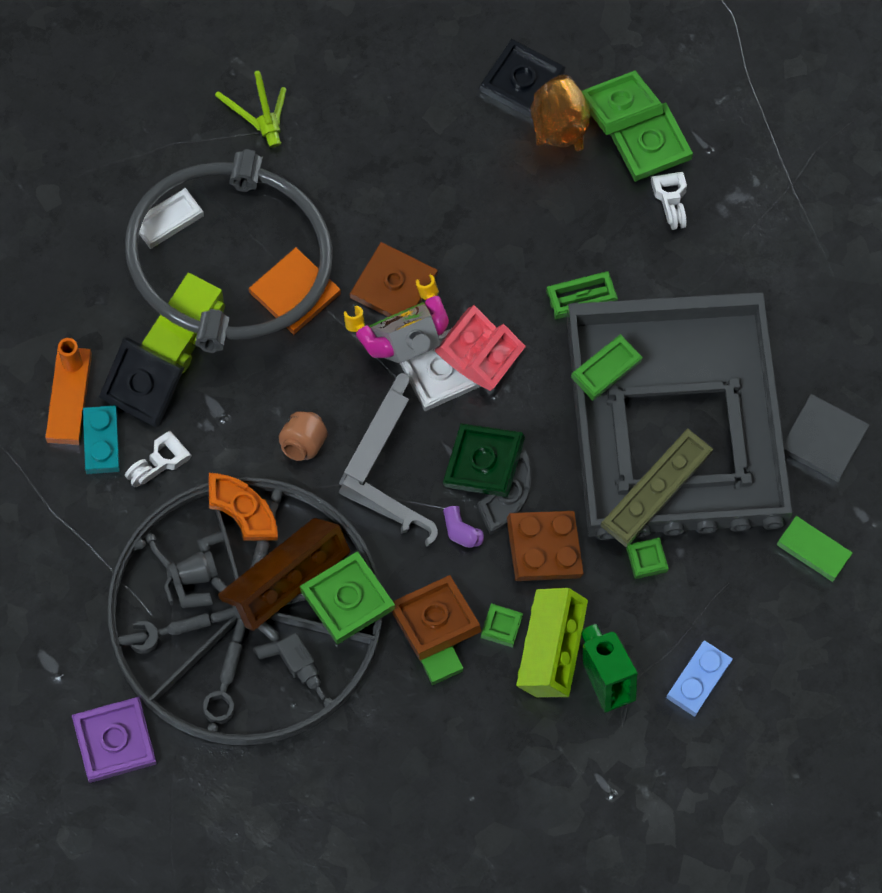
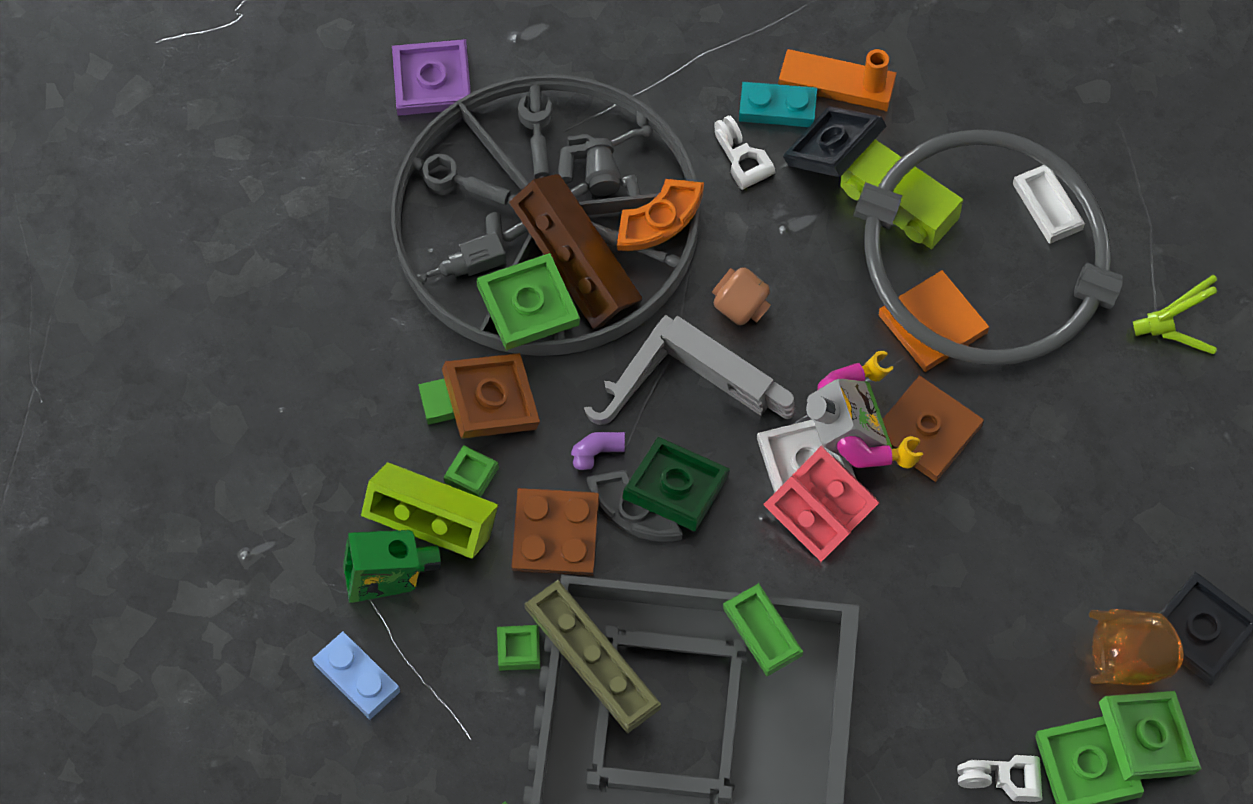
camera: 105 degrees right, 5 degrees down
bright green tile [546,271,618,320] -> none

